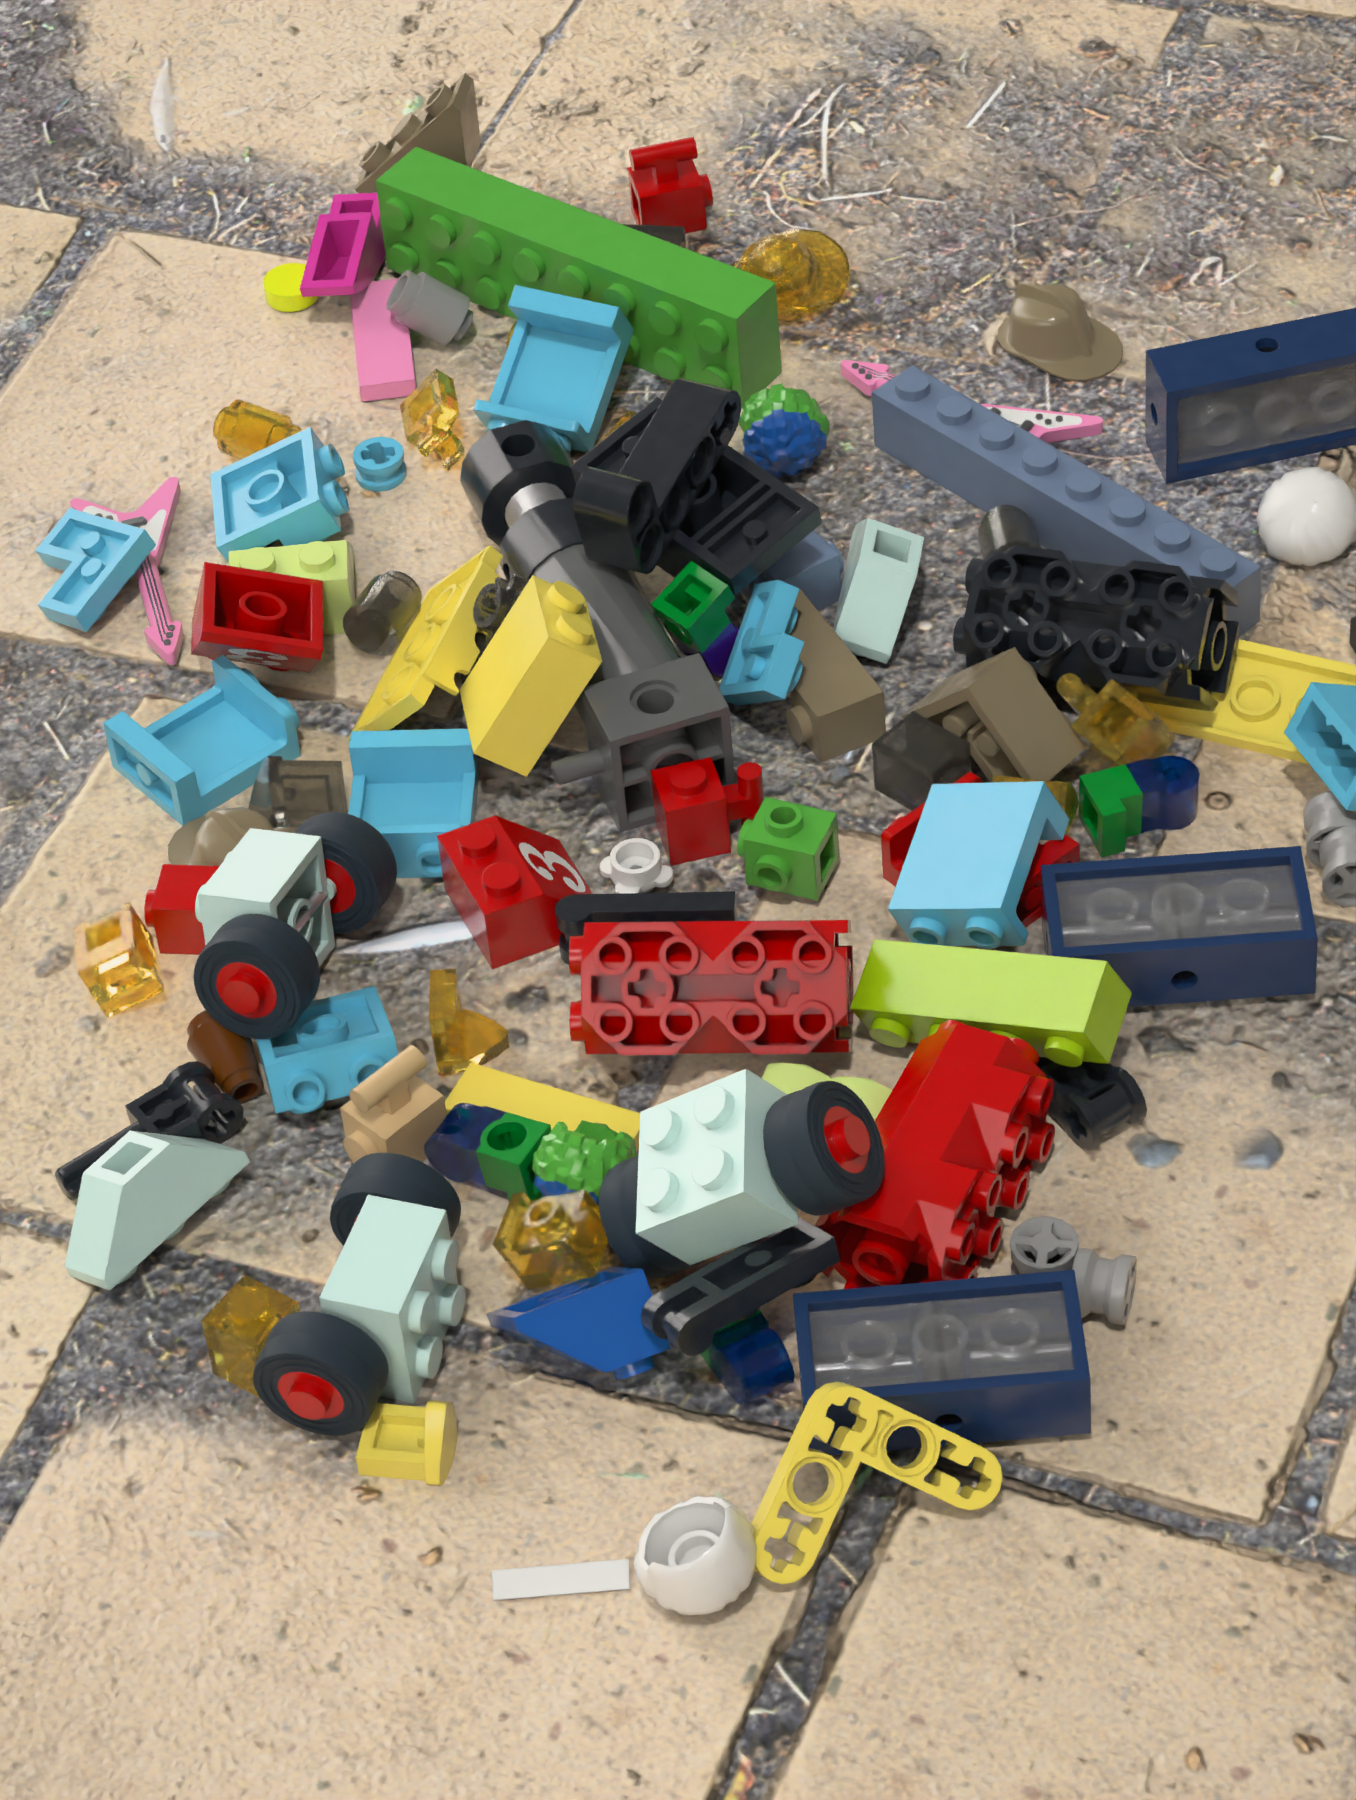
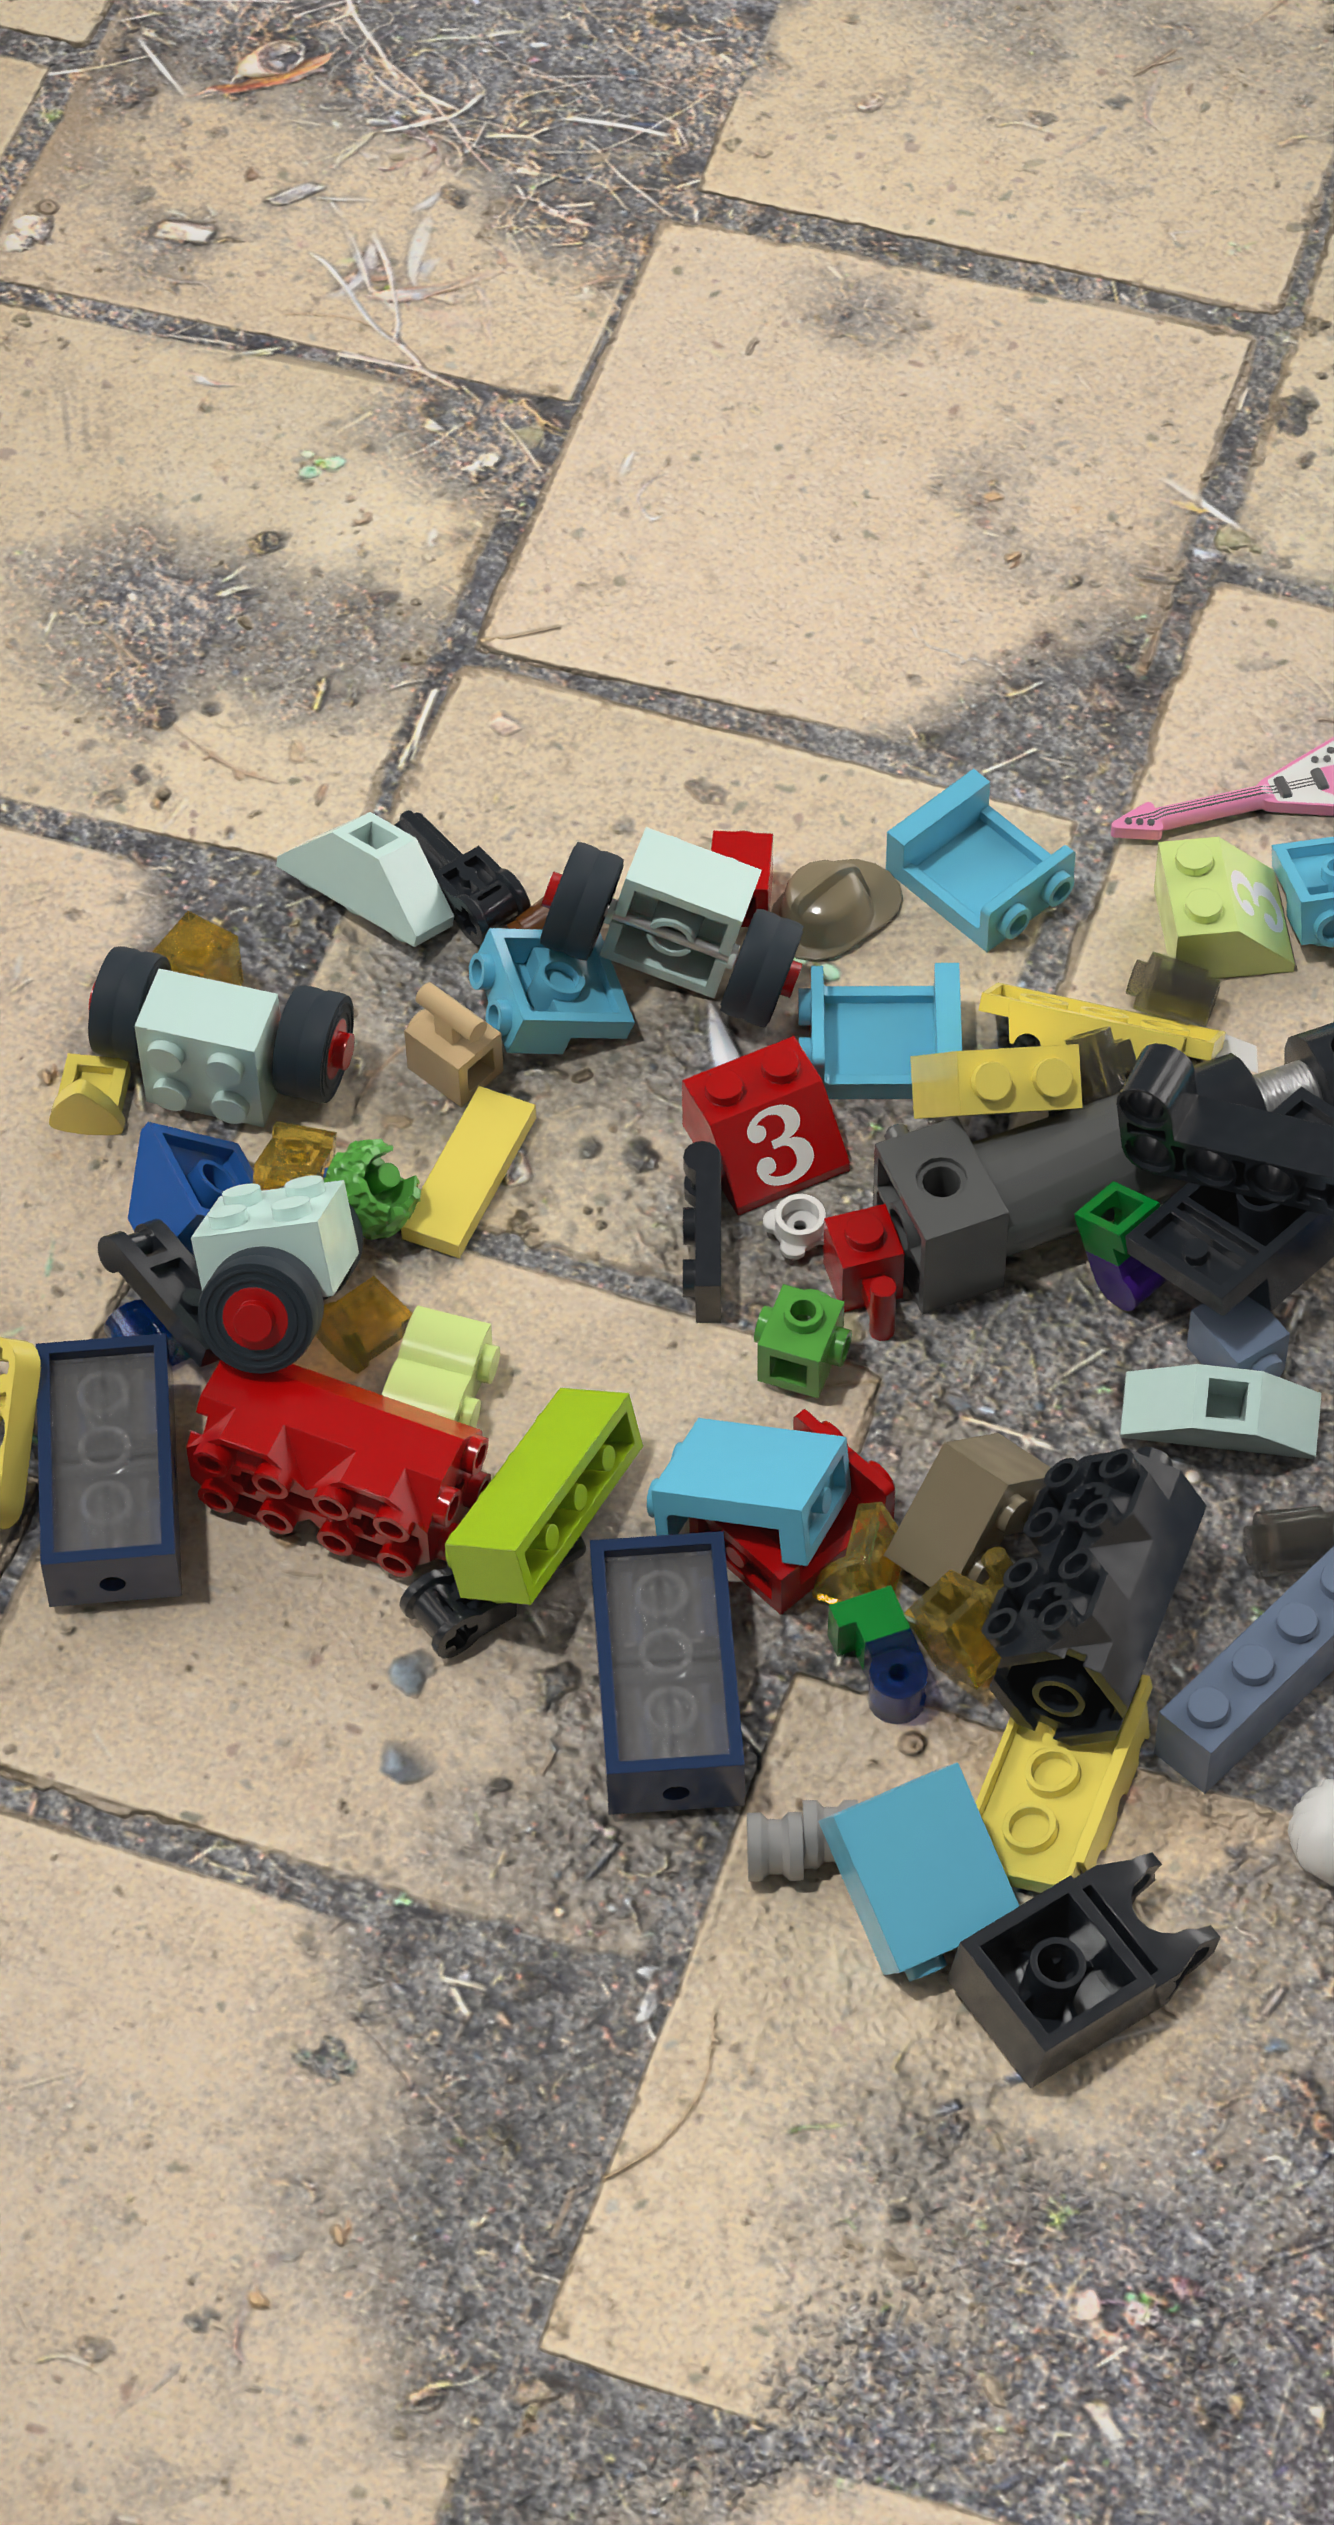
camera: 85 degrees right, 10 degrees up
medium azure plate [35,508,156,632] -> none
clear yellow brick [73,902,165,1017] -> none
red slope [191,562,323,673] -> none
clear smoke tile [248,756,348,830] -> none
leg [424,1103,552,1212] -> none
clear yellow tile [429,968,510,1076] -> none
red brick [569,920,854,1056] -> none
medium azure plate [719,580,804,706] -> none
dark tan slope [786,587,886,763] -> none
clear smoke brick [872,711,971,811] -> none
light grey wheel [1010,1216,1079,1275] -> none
light grey wheel [1072,1247,1137,1325] -> none

